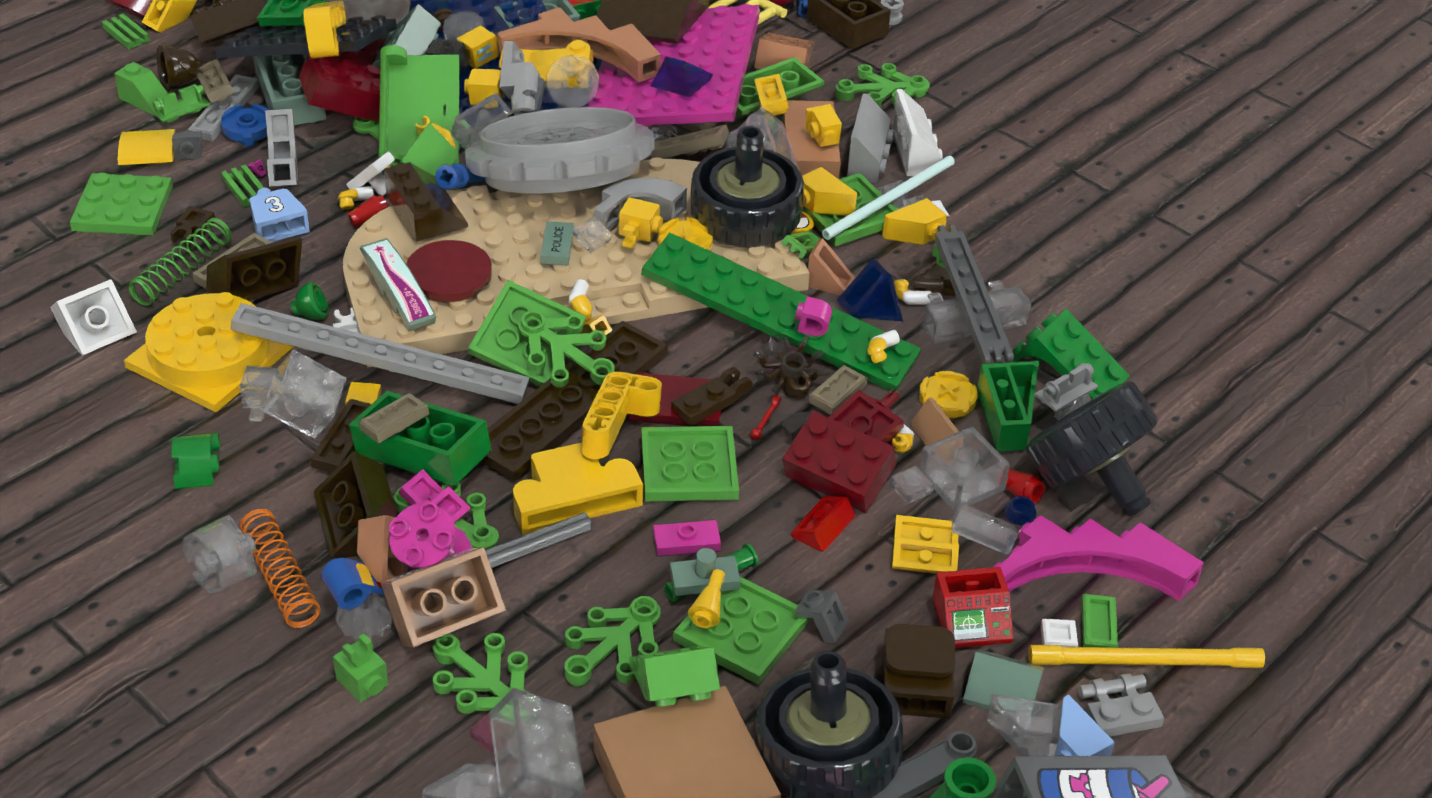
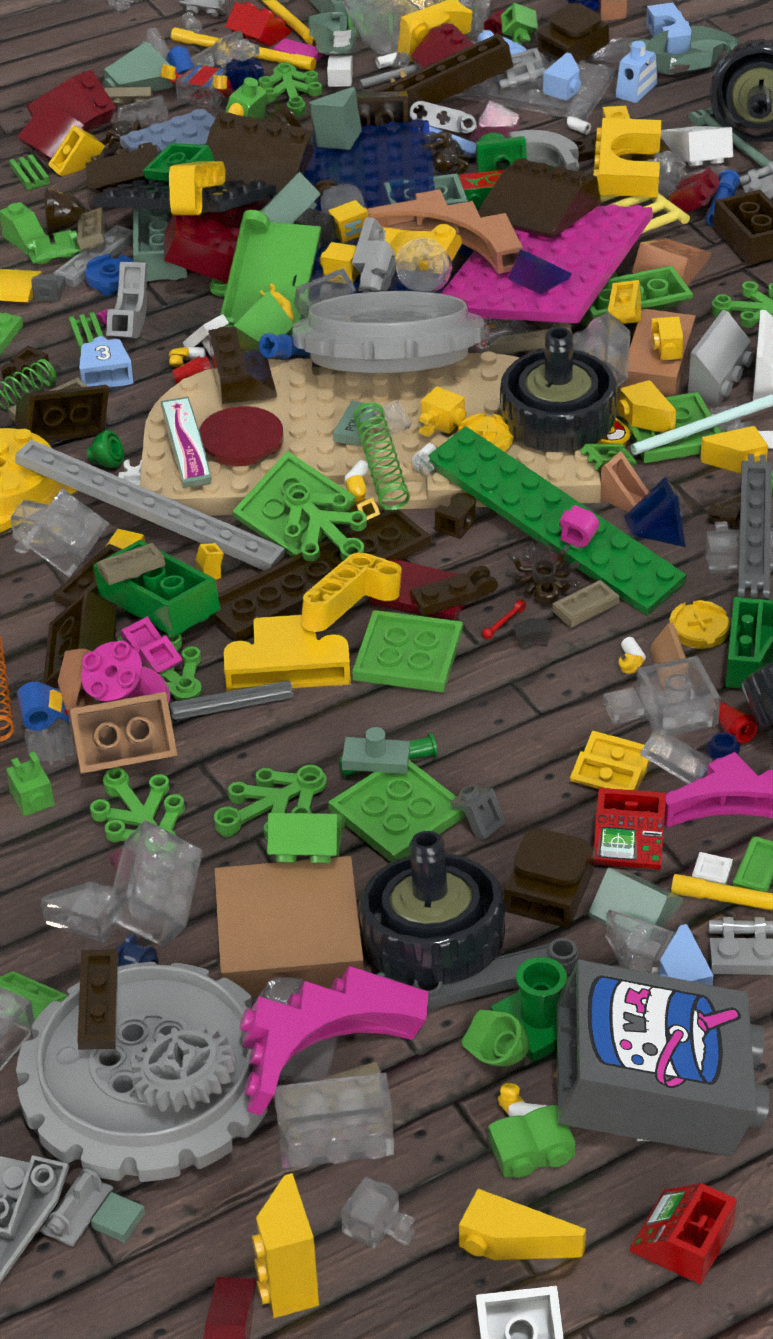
camera: 20 degrees right, 0 degrees up
light grey arch [594,178,687,235] -> none
dark pink plate [653,520,721,556] -> none
yellow cone [688,569,725,628] -> none
dark red brick [782,411,896,514] -> none
red slope [790,497,855,552] -> none
dark red plate [828,389,904,443] -> none
yellow arm [867,330,900,363] -> none
white arm [892,279,932,305] -> none
none -> yellow piece [195,543,224,580]
none -> bright green piece [353,402,410,510]
none -> clear arm [412,443,437,477]
none -> dark brown leg [435,493,476,539]

